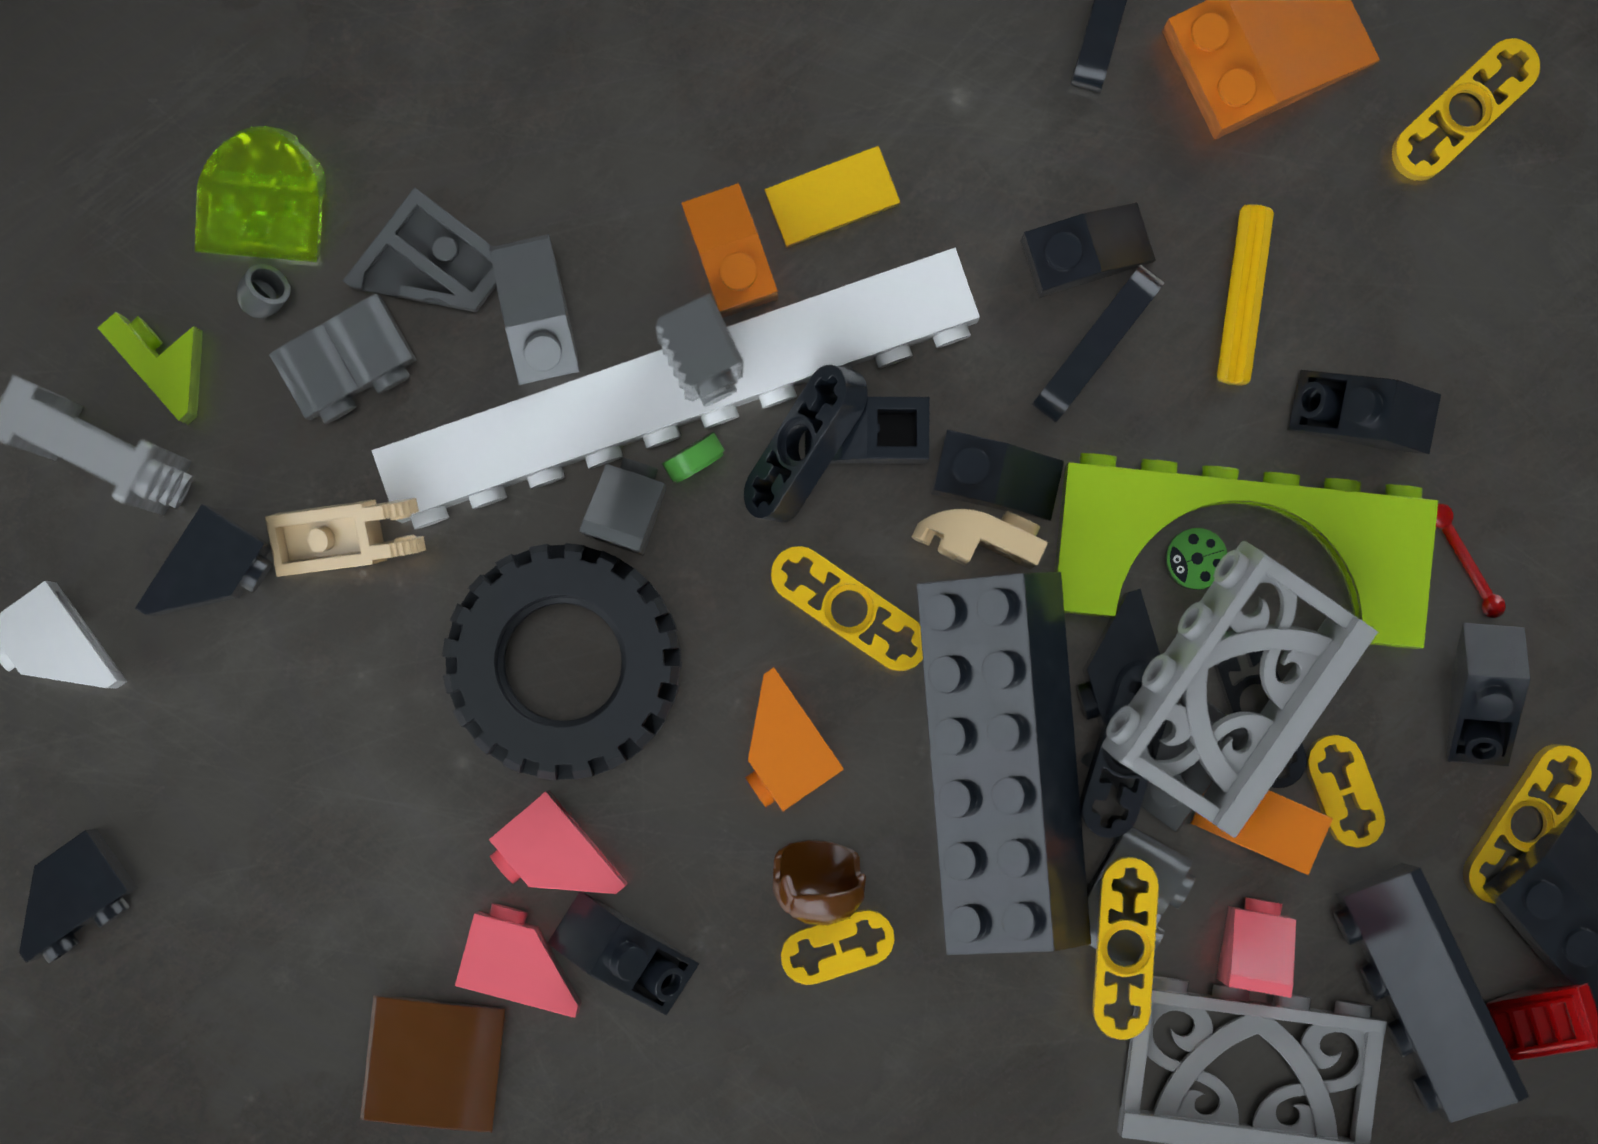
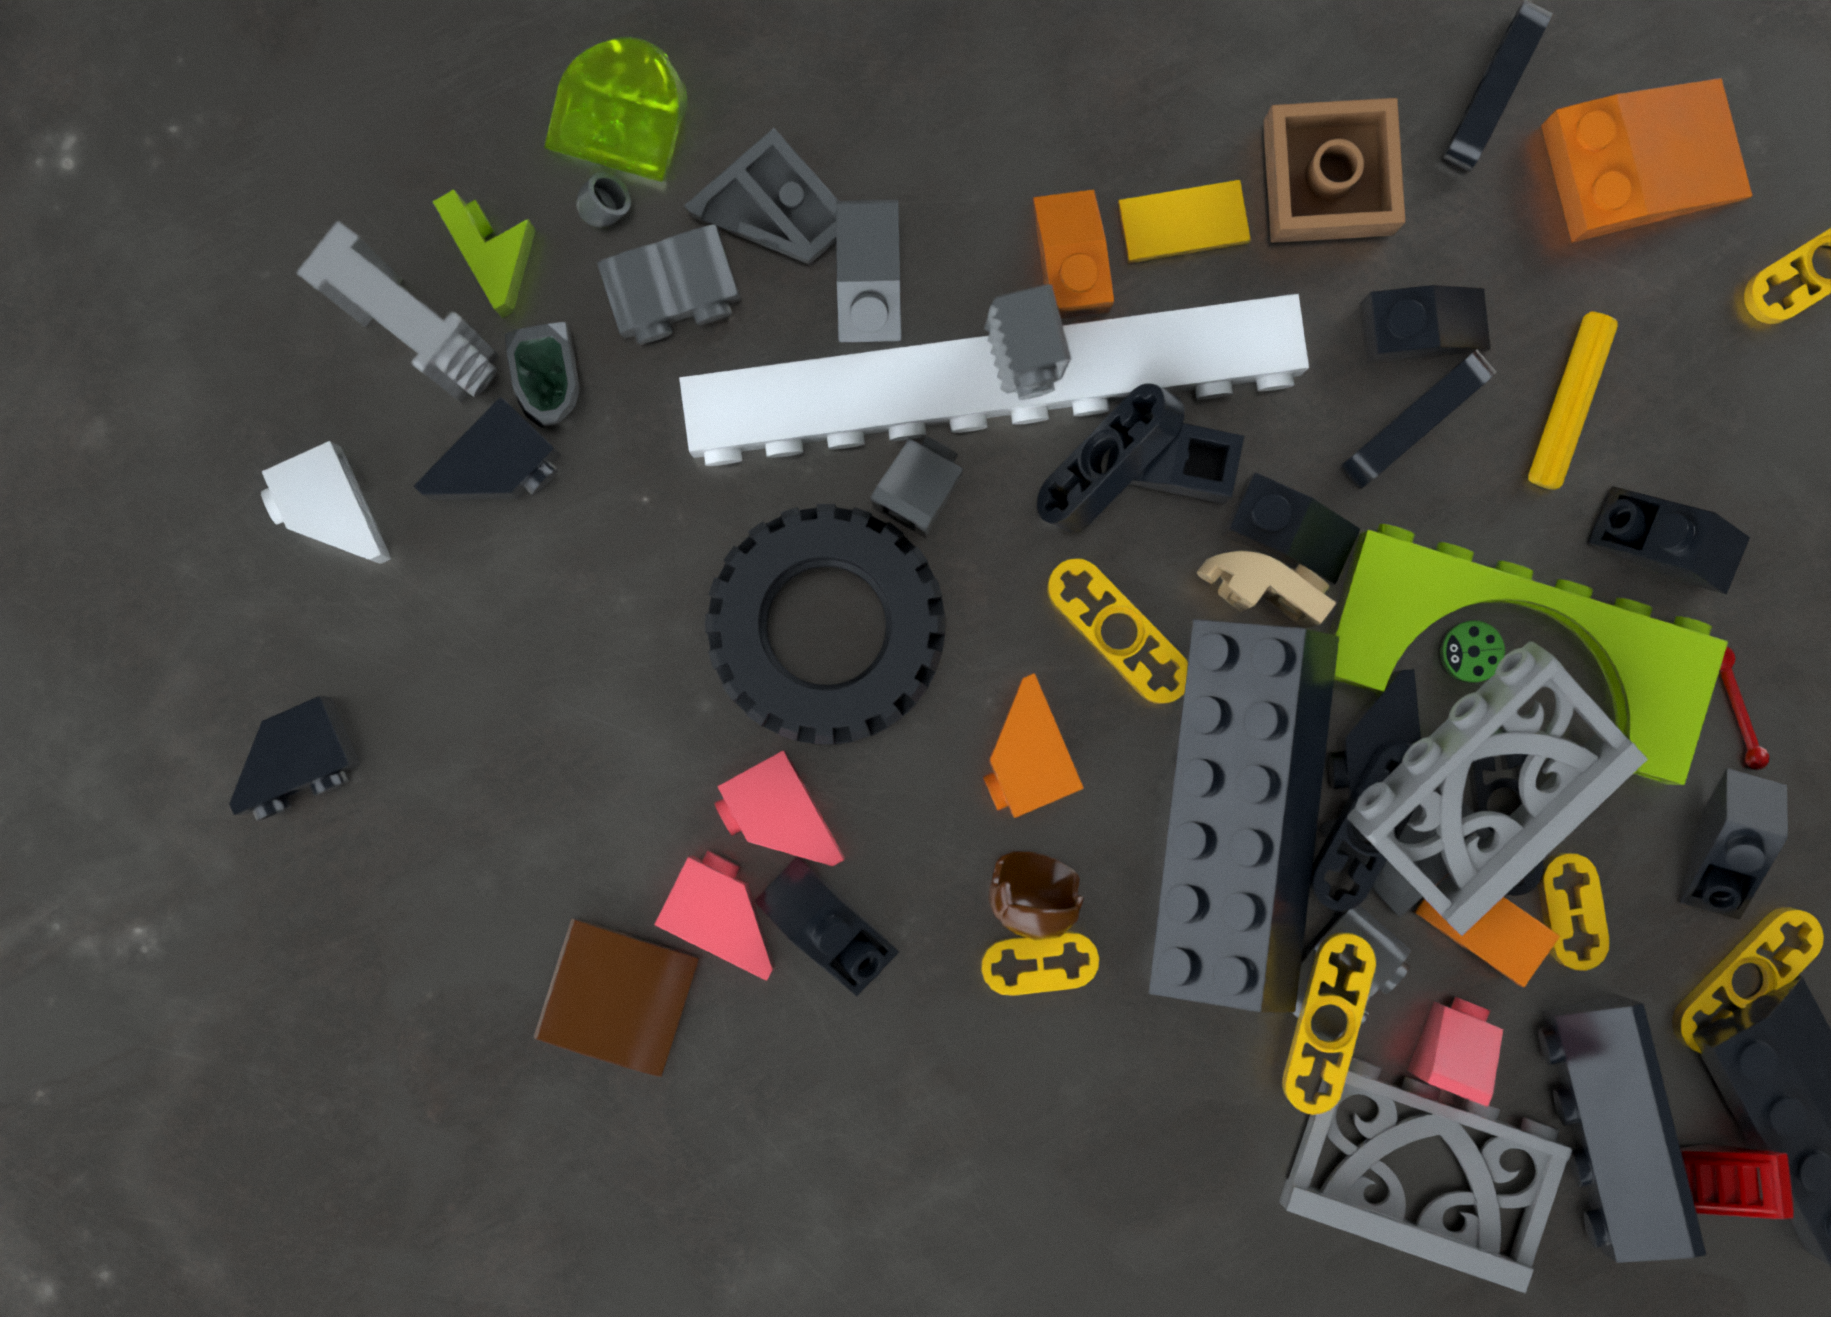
camera: 10 degrees right, 0 degrees up
tan hinge [265,498,426,577] -> none
bright green tile [662,432,725,483] -> none
none -> rock [505,322,579,428]
none -> medium nougat brick [1263,98,1406,243]

